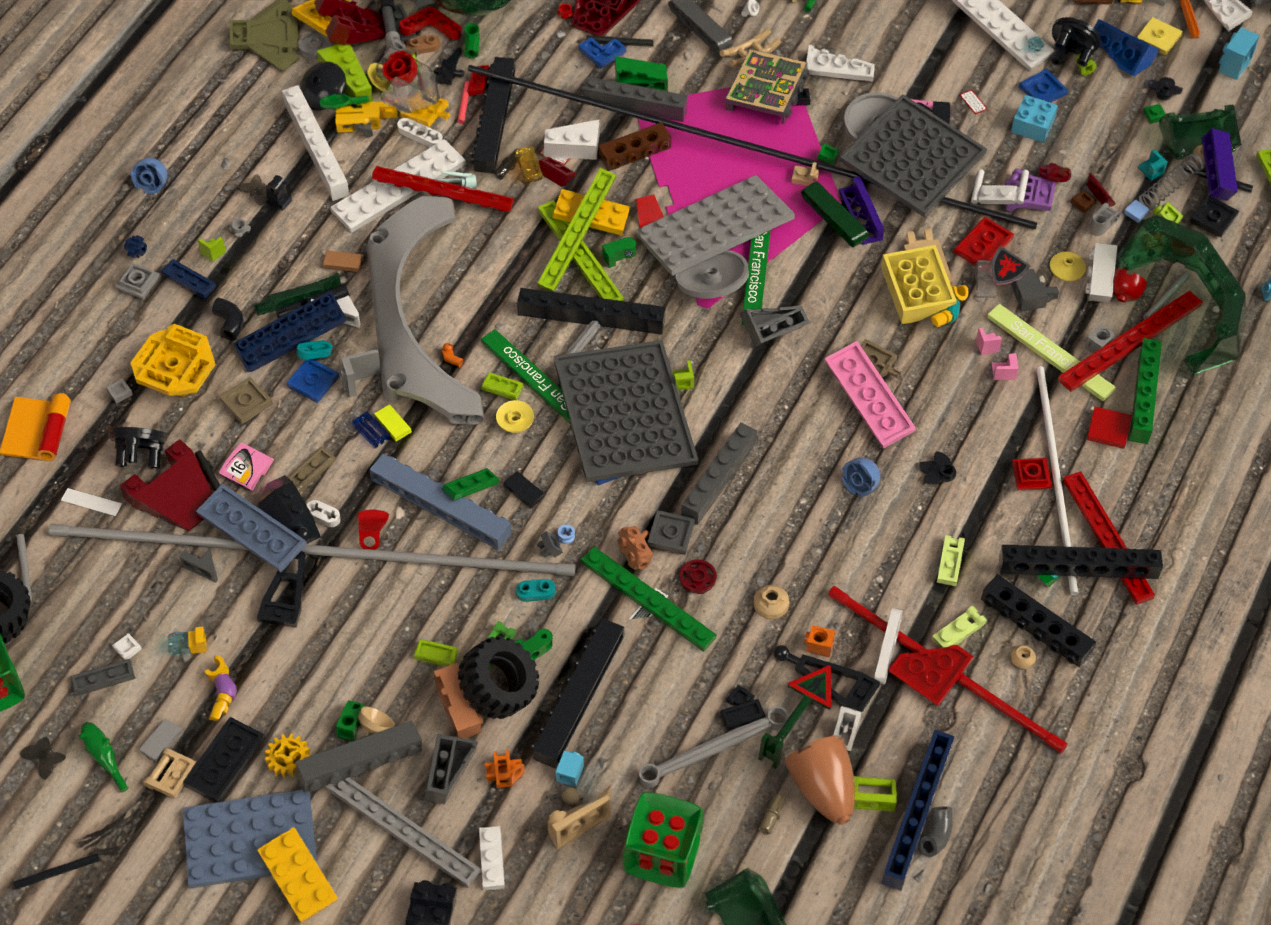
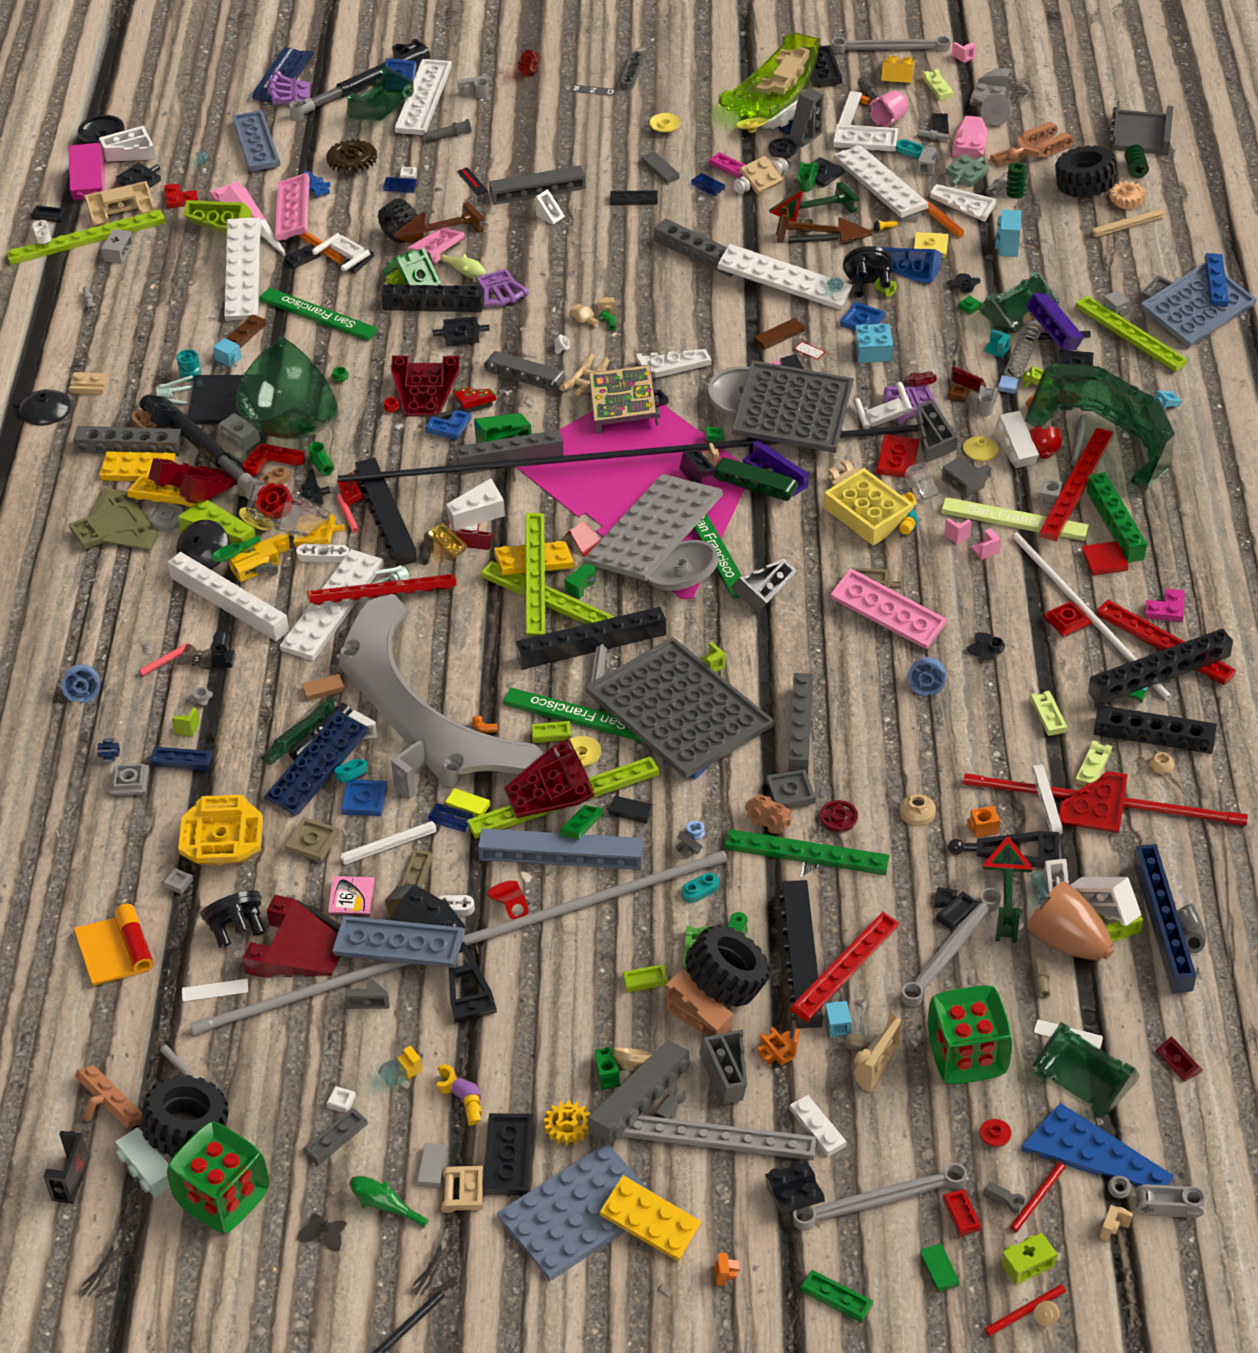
camera: 25 degrees left, 10 degrees down
black cylinder [212,297,244,341] -> none
reddish brown brick [599,122,671,171] -> none
shield [991,246,1031,285] -> none
none -> coral bar [139,643,191,676]
none -> white axle [340,821,436,865]
none -> red tile [452,386,497,409]
none -> lime plate [467,756,659,839]
none -> dark red wedge [504,738,595,818]
none -> dark grey bar [654,1086,686,1119]
none -> panel [680,449,716,484]
none -> reddish brown tile [754,318,805,350]
none -> red tile [790,912,900,1023]
none -> dark grey wedge [916,399,958,463]
none -> clear light blue axle [1031,872,1049,905]
none -> white sticker [1034,1020,1103,1050]
none -> white wedge [1071,877,1141,926]
none -> dark pink plate [1145,589,1184,622]

